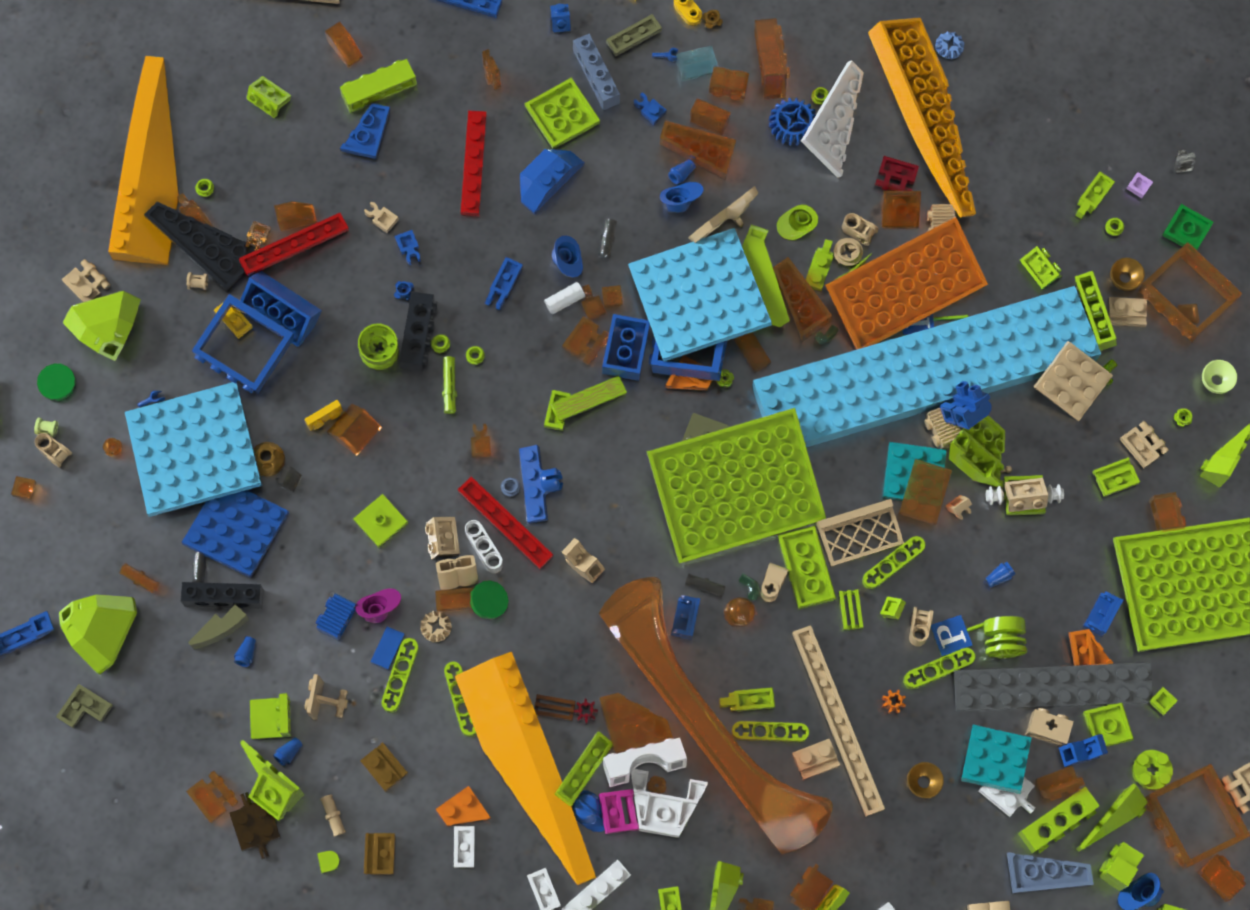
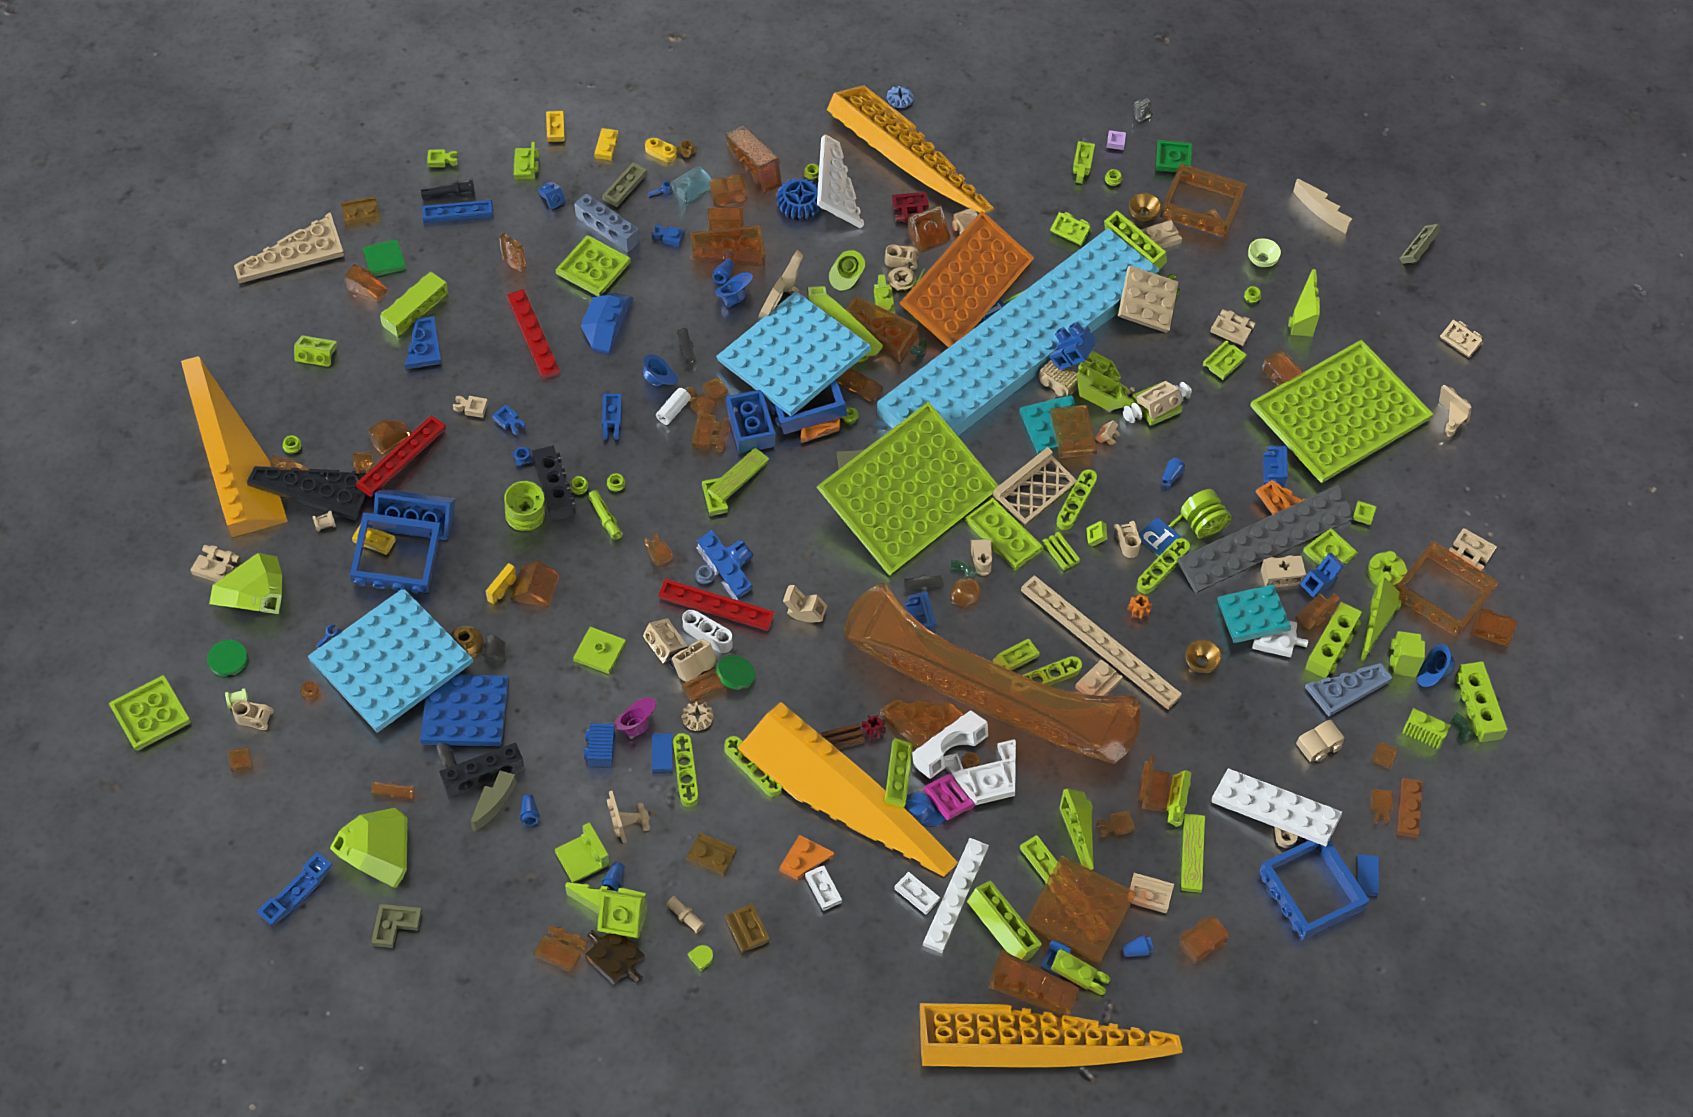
camera: 25 degrees left, 15 degrees down
none -> green tile [362,239,406,278]

